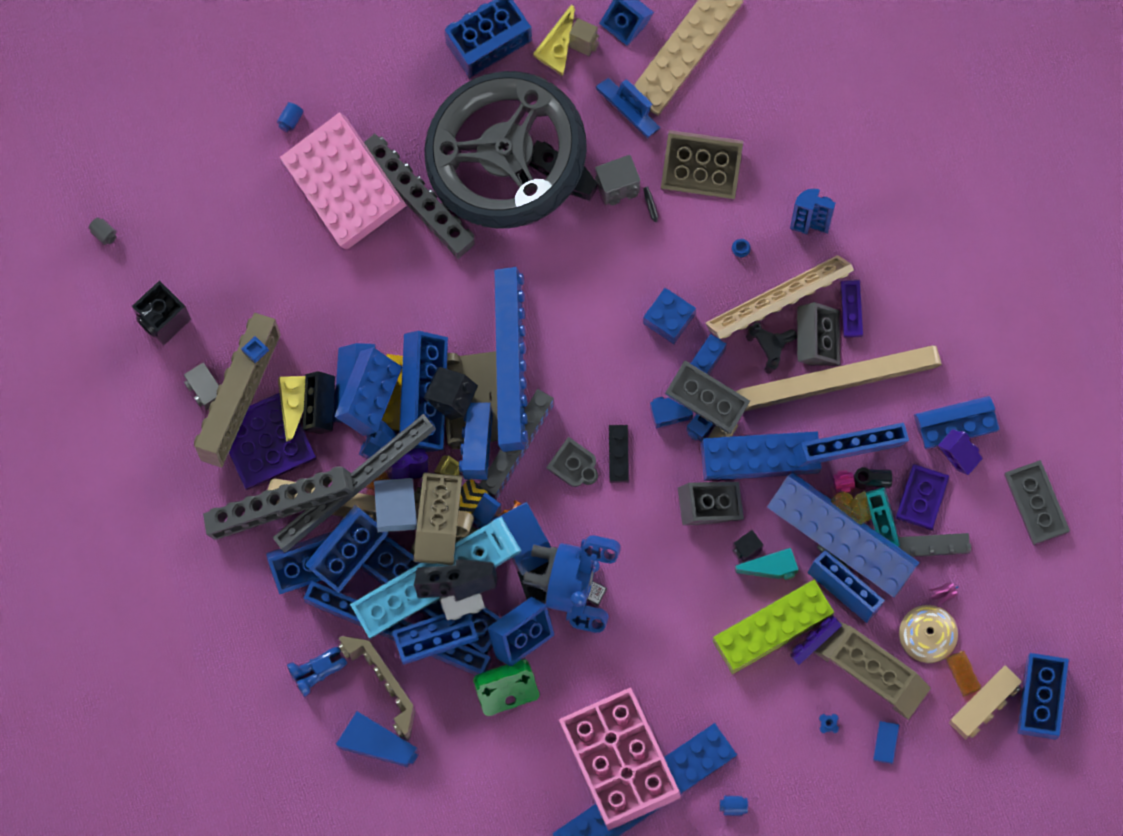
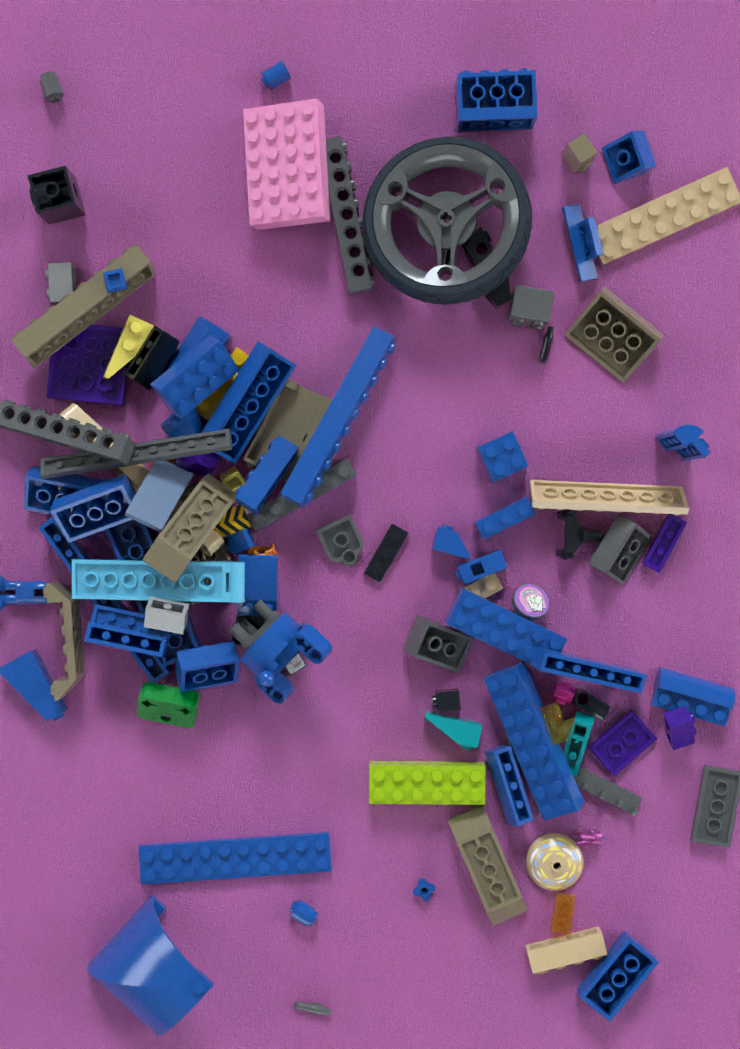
camera: 30 degrees right, 15 degrees up
black brick [414,559,498,602] -> none
black slope [423,367,478,420] -> none
light yellow wing [533,5,575,76] -> none
bright pink brick [559,687,681,831] -> none
dark grey plate [664,361,750,434] -> none
blue plate [732,239,751,258] -> none
tan beam [736,345,942,411] -> none
dark purple plate [790,615,842,665] -> none
blue tile [873,721,899,764] -> none
none -> tile [512,584,550,621]

